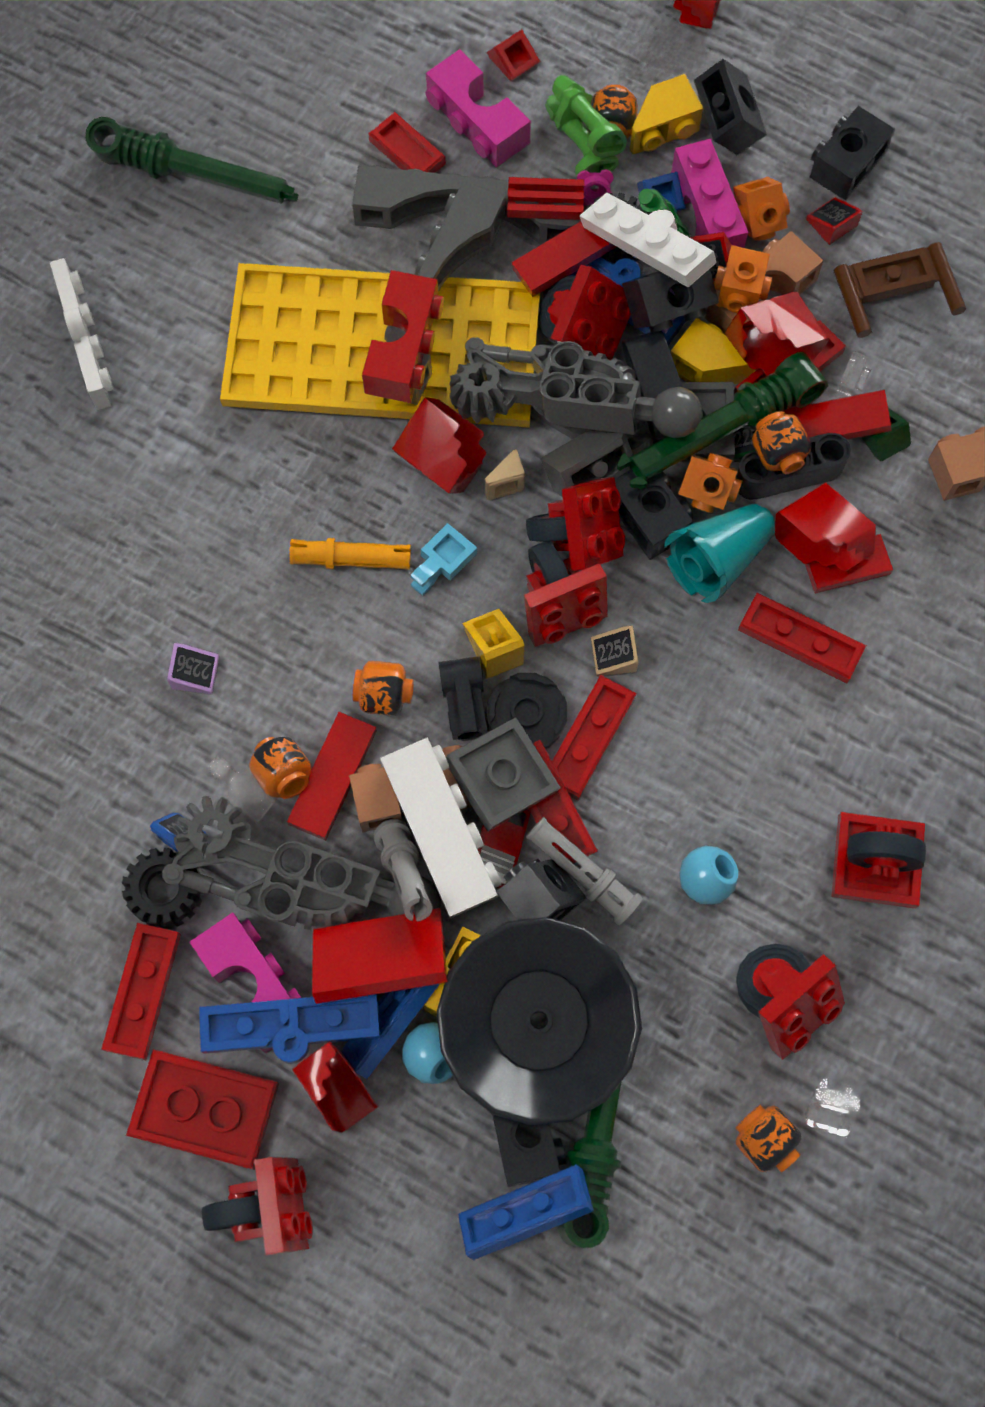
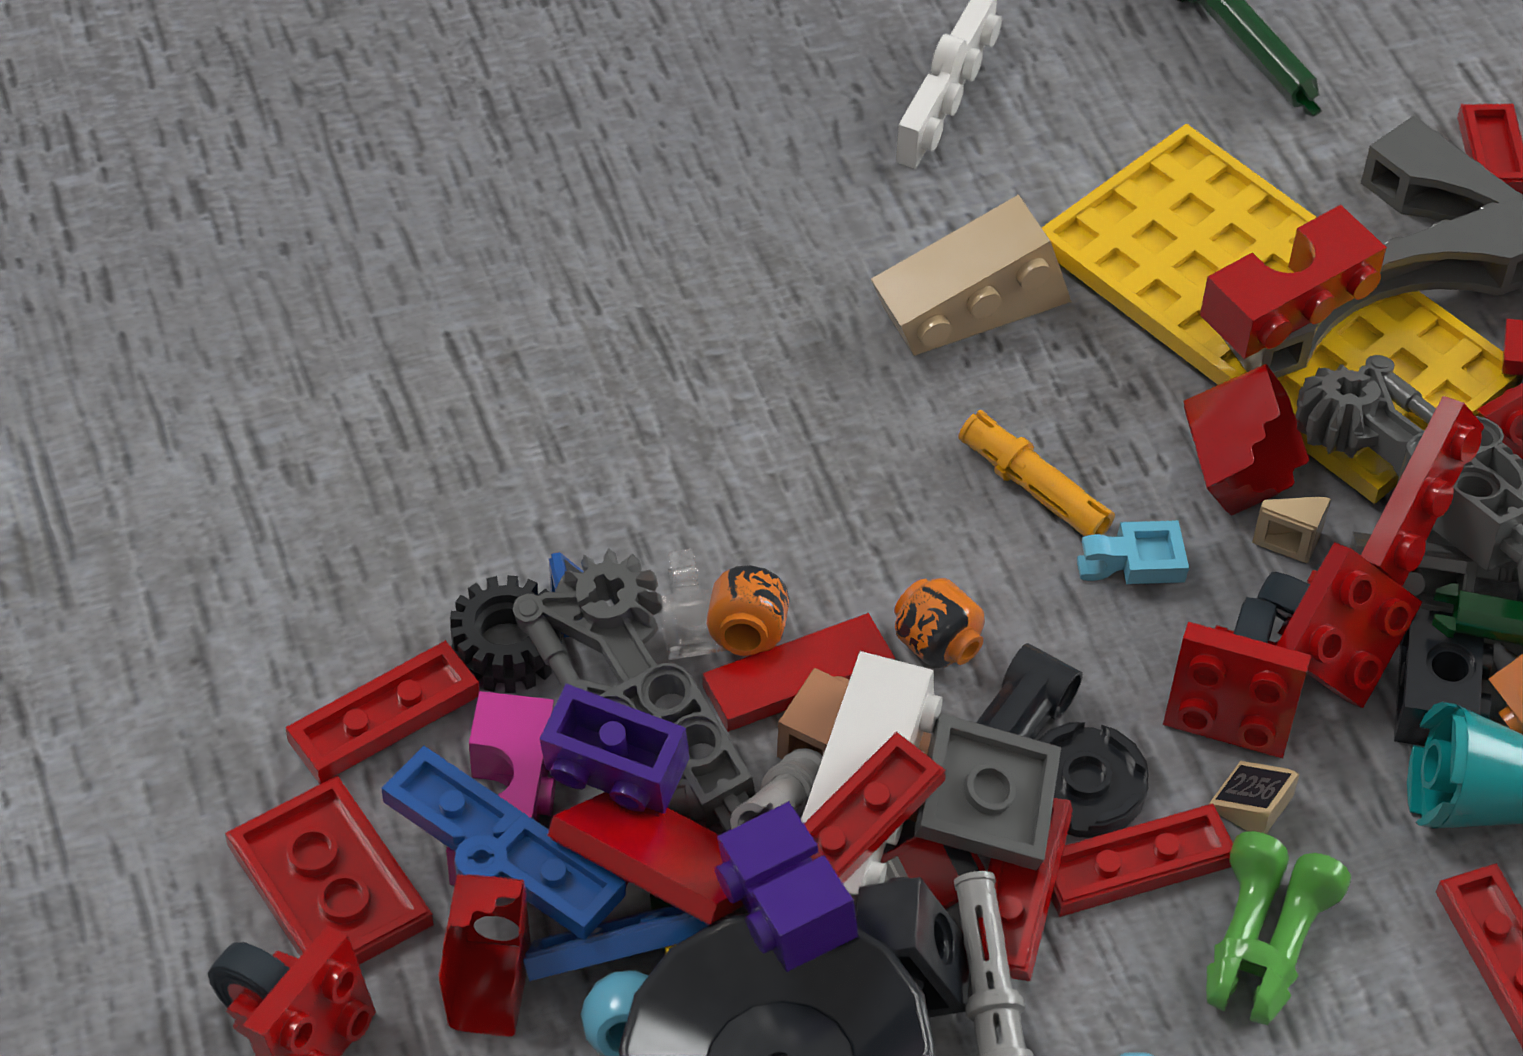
camera: 40 degrees right, 20 degrees down
slope [167,643,219,694] -> none
yellow slope [462,609,524,679] -> none
none -> dark purple brick [539,684,690,814]
none -> dark purple piece [715,801,858,972]
none -> red tile [804,731,946,884]
none -> tan wedge [871,194,1072,356]
none -> bright green piece [1206,831,1351,1025]
none -> red plate [1361,396,1485,587]

